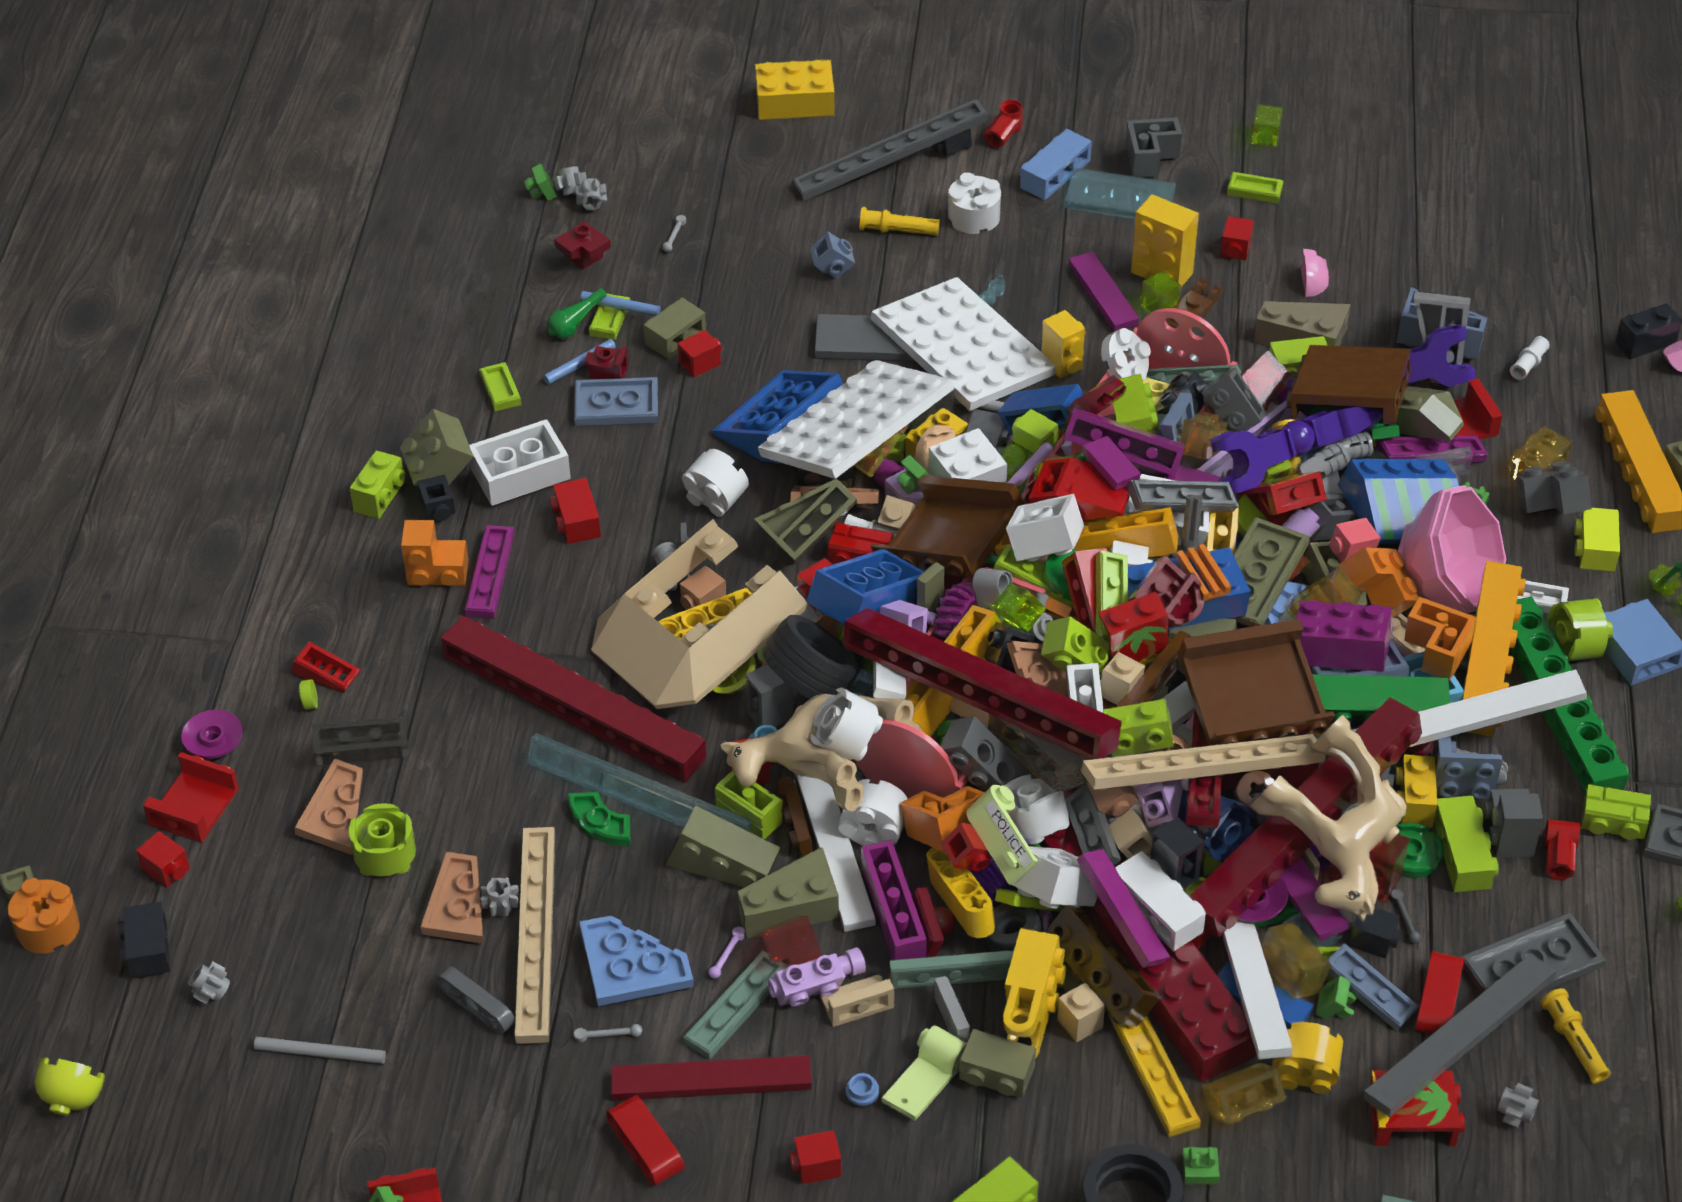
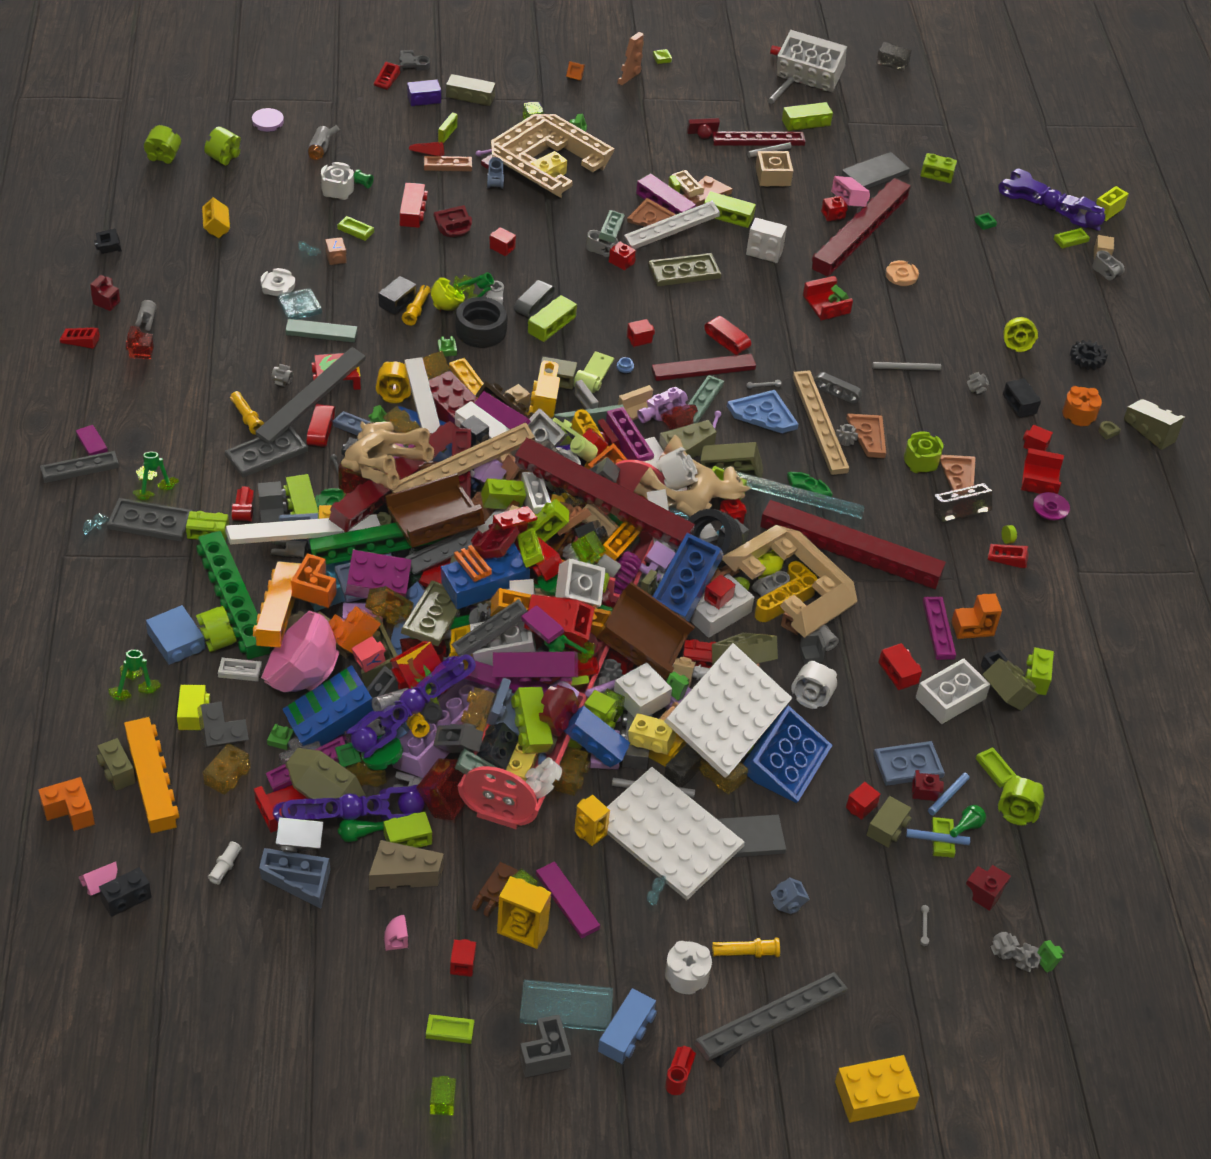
camera: 165 degrees right, 0 degrees up
reddish brown panel [1287,345,1411,424] -> none
none -> light yellow brick [628,713,676,755]
none -> lime brick [998,776,1045,825]

